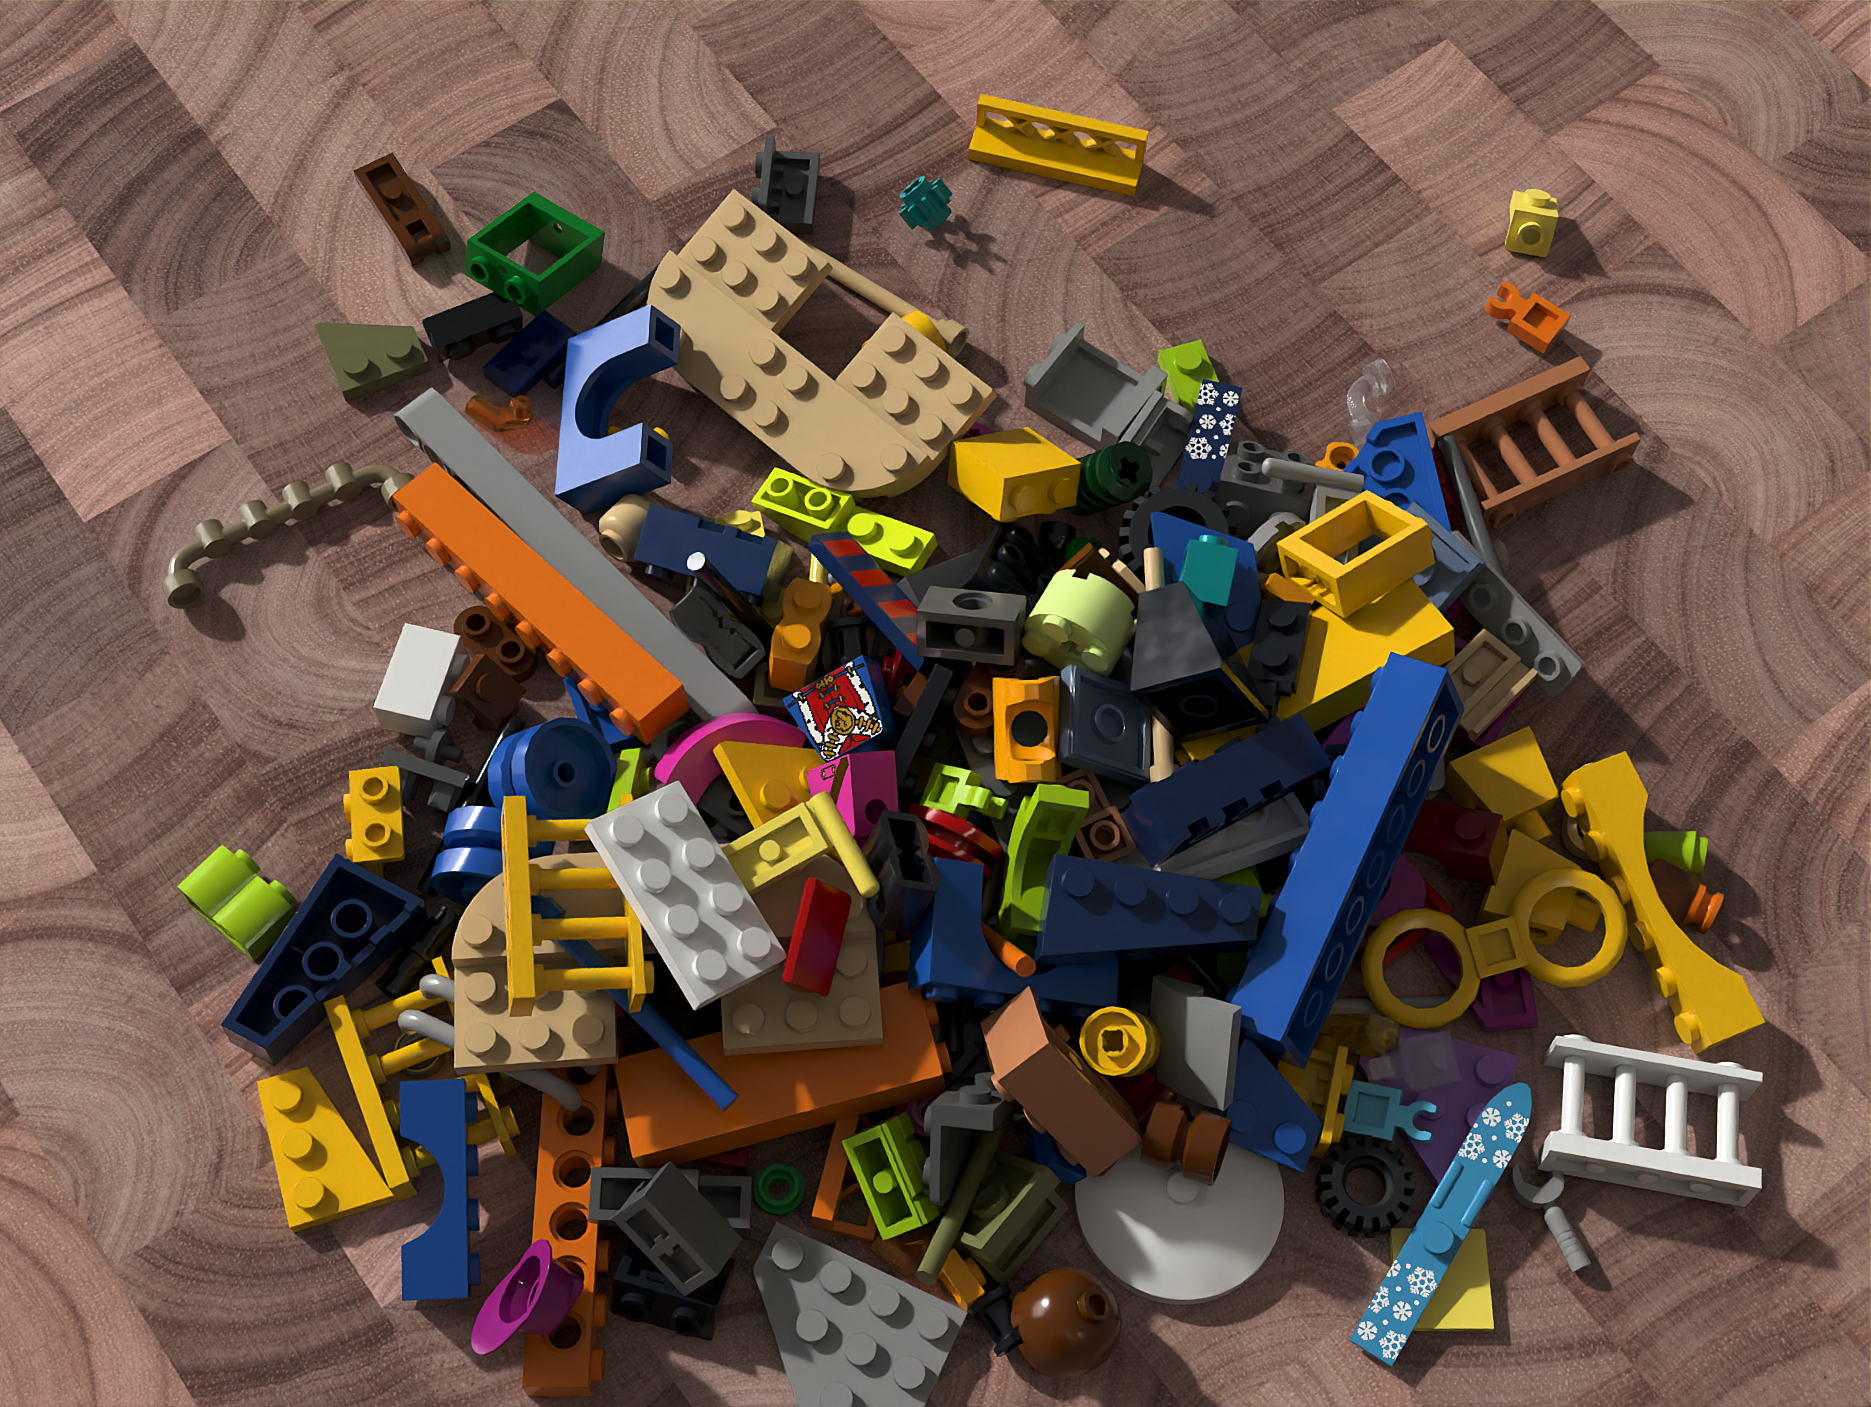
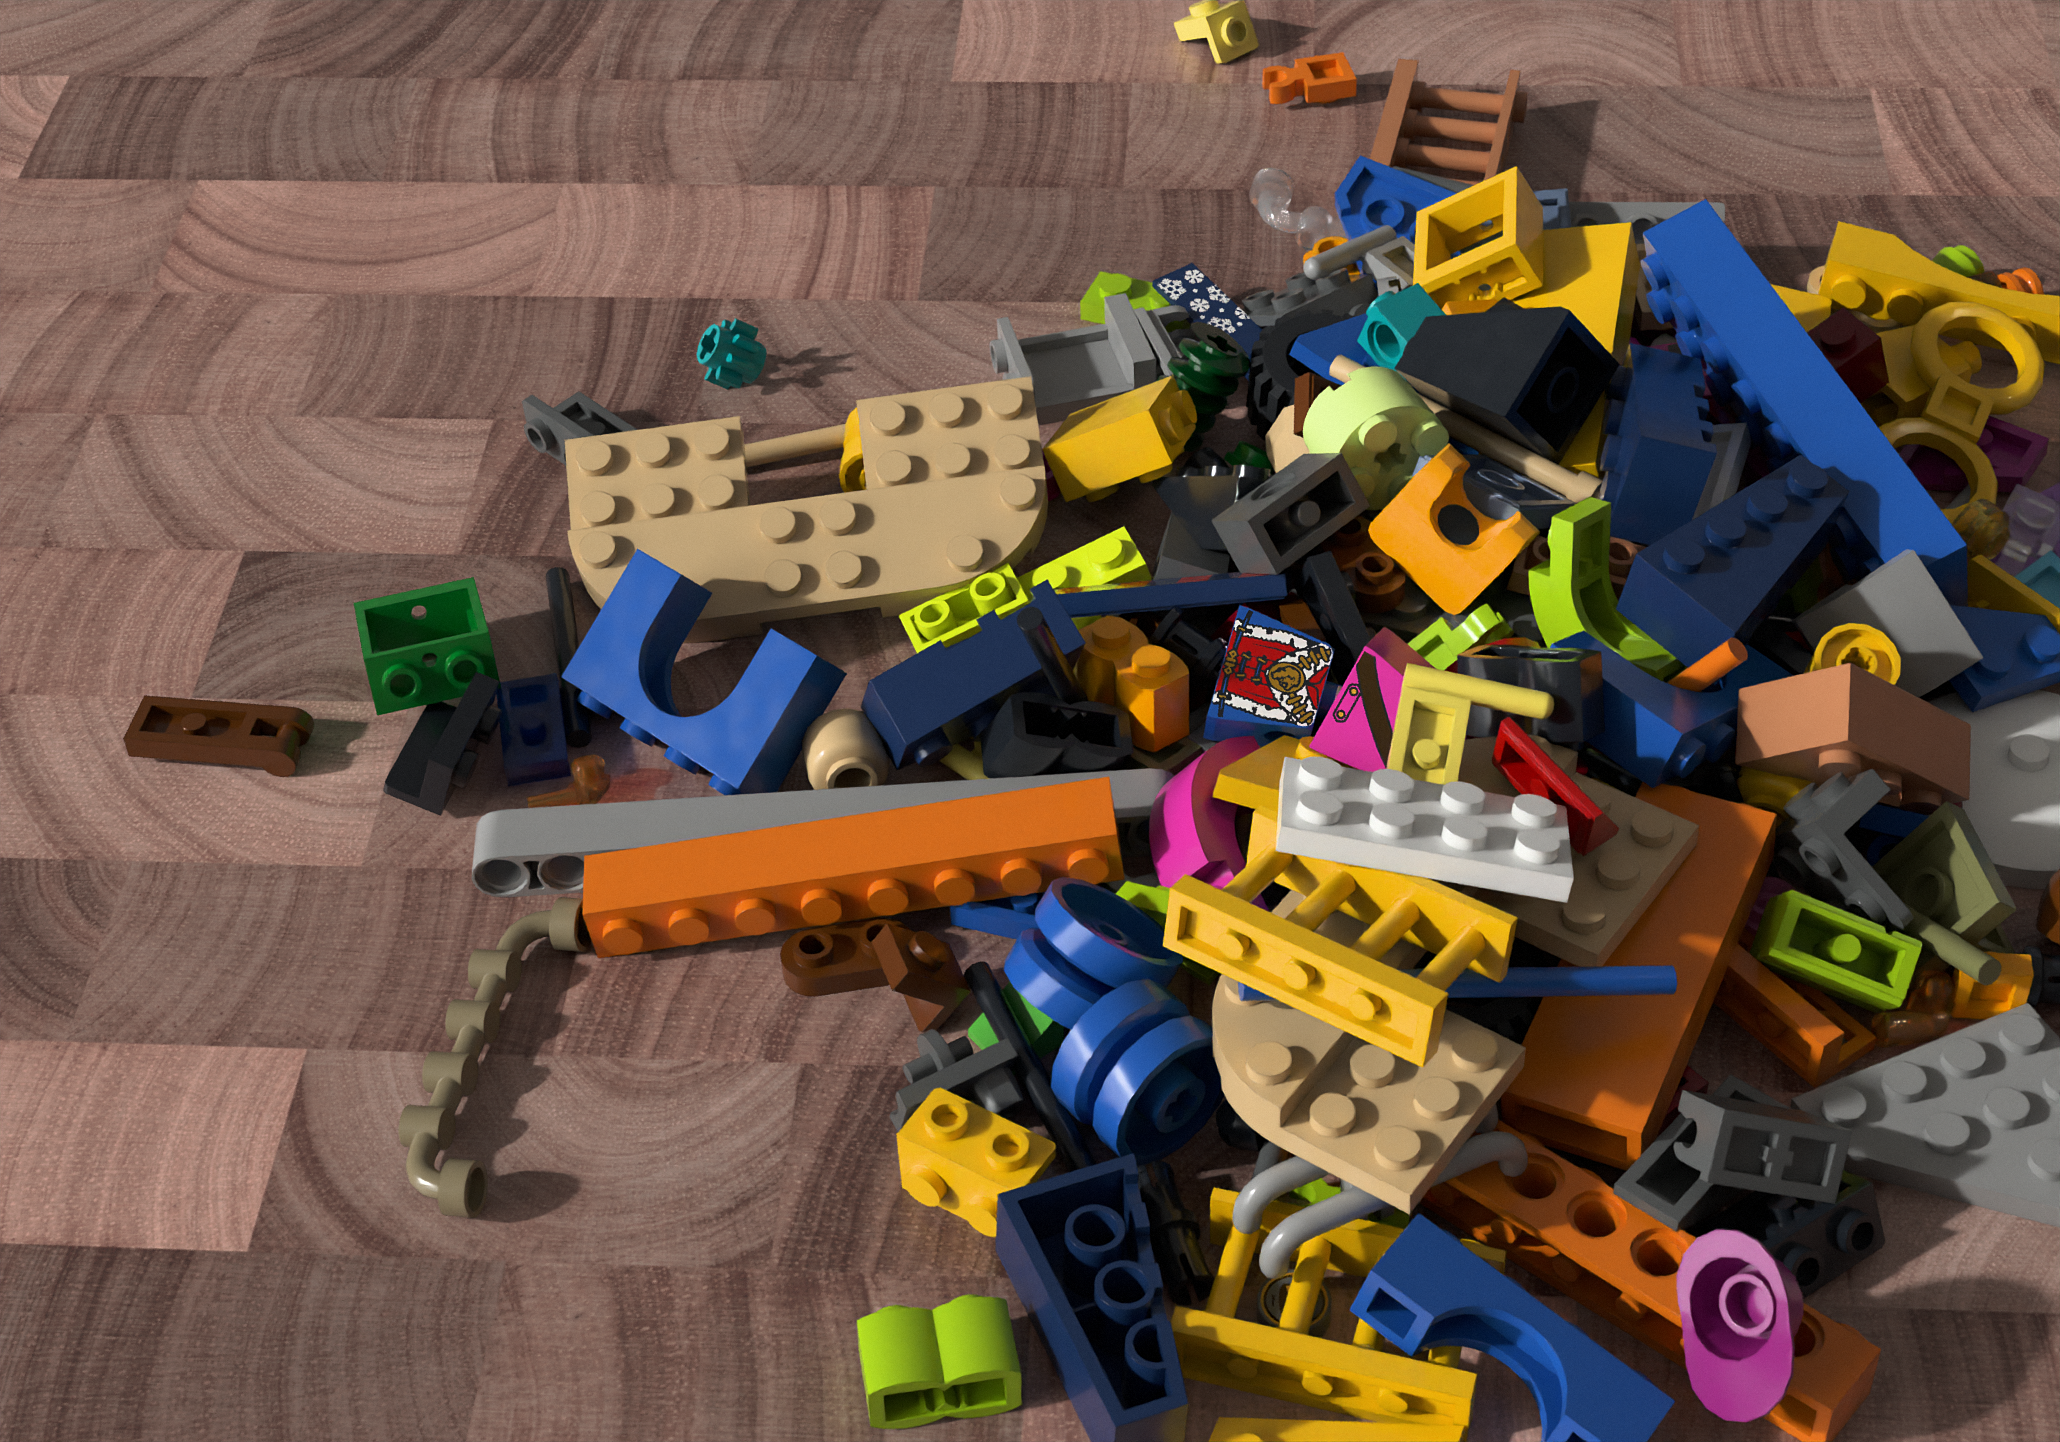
camera: 45 degrees left, 20 degrees down
olive wing [314,323,431,401] -> none
white brick [373,623,471,739] -> none
green plate [753,1162,805,1216] -> none
yellow fence [968,94,1149,197] -> none
reddish brown wheel [1140,1097,1233,1186] -> none

